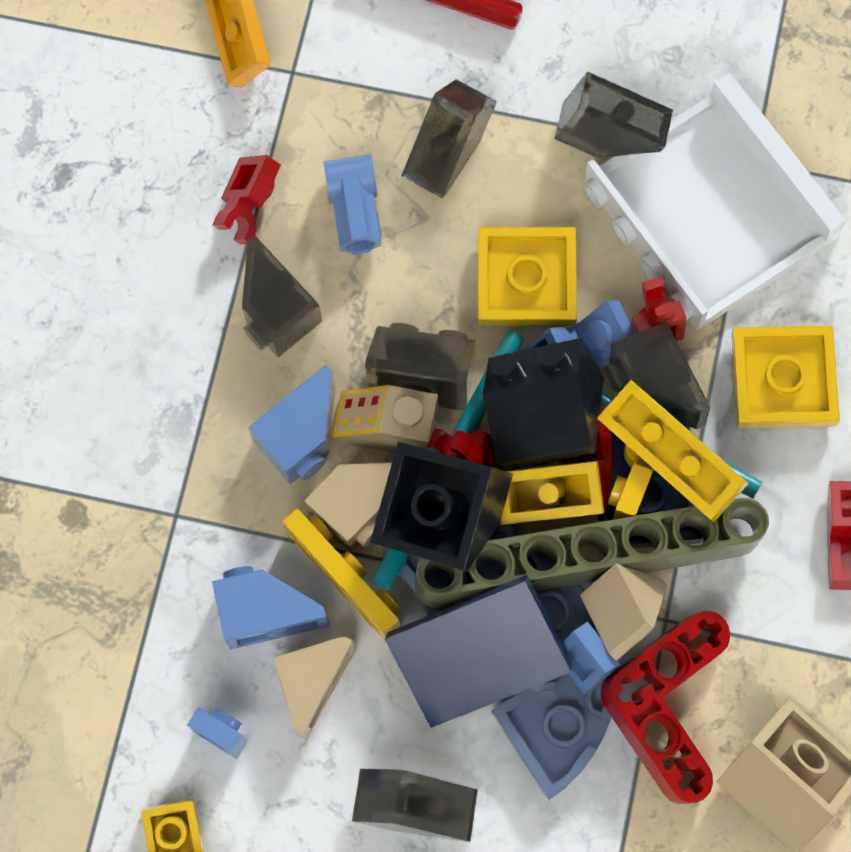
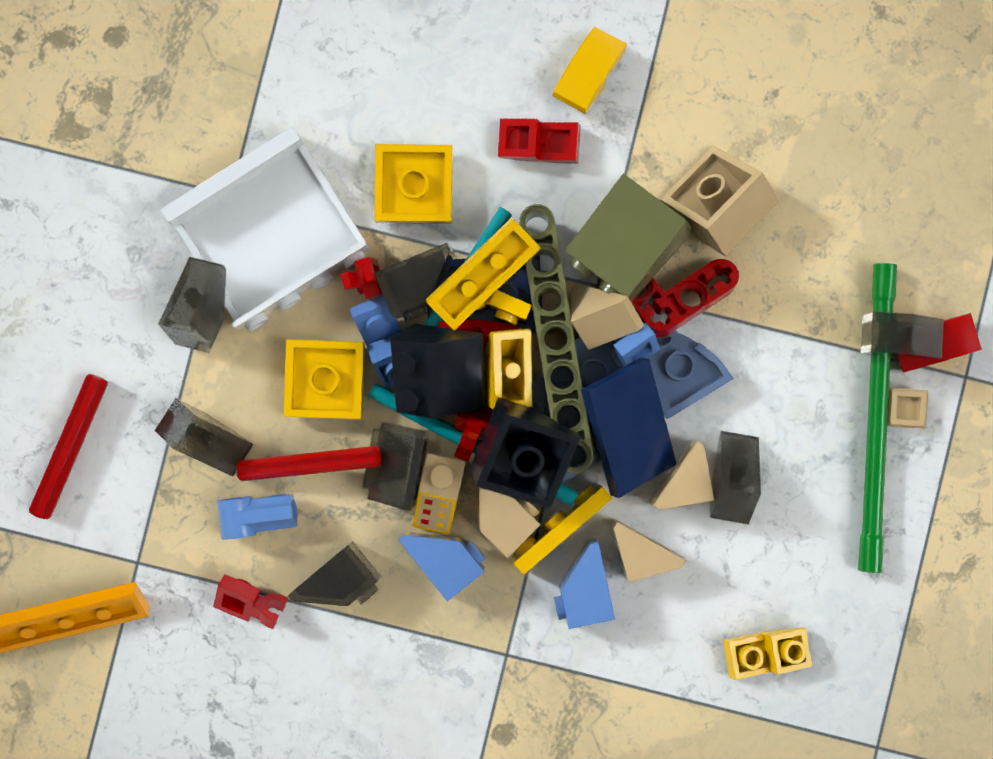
camera: 90 degrees left, 15 degrees up
medium blue plate [187,707,248,759] -> none
none -> red axle [236,446,382,481]
none -> olive slope [565,173,694,301]
none -> tan slope [649,440,714,510]

